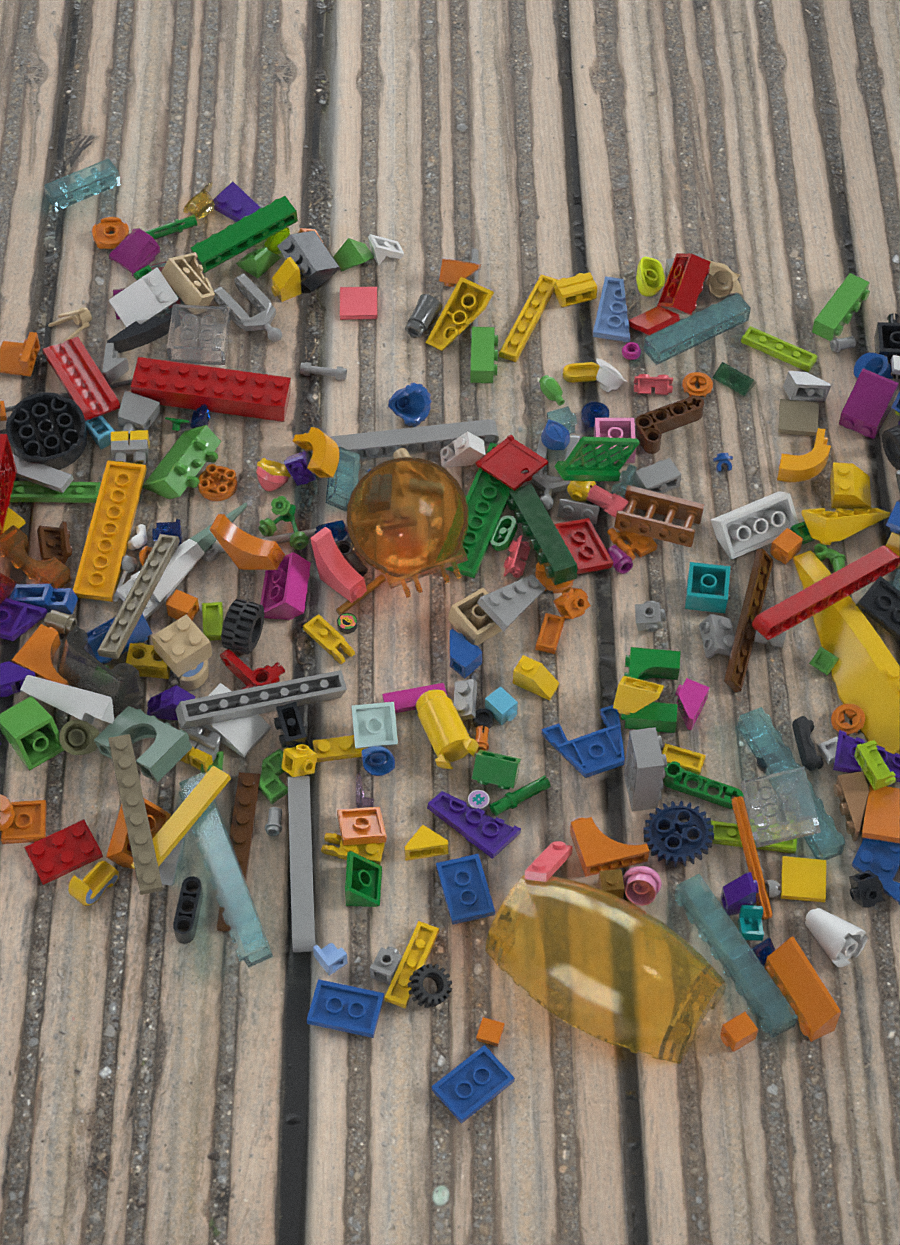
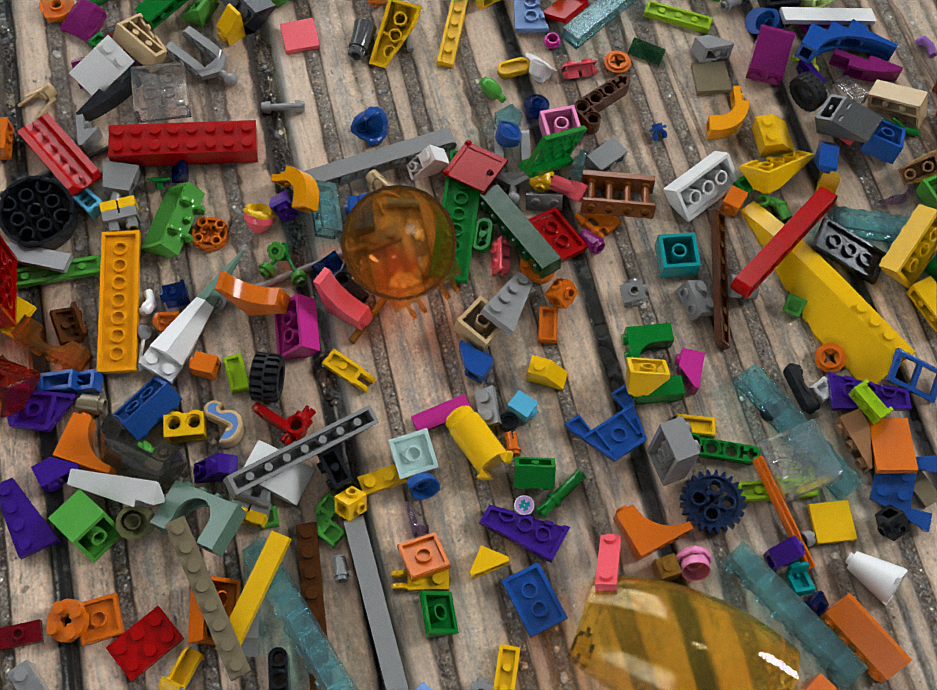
camera: 15 degrees left, 10 degrees up
dark tan tile [98,534,180,659] -> none
tan brick [152,615,212,677] -> none
tile [337,613,358,634] -> none
bright green brick [470,327,498,383] -> none

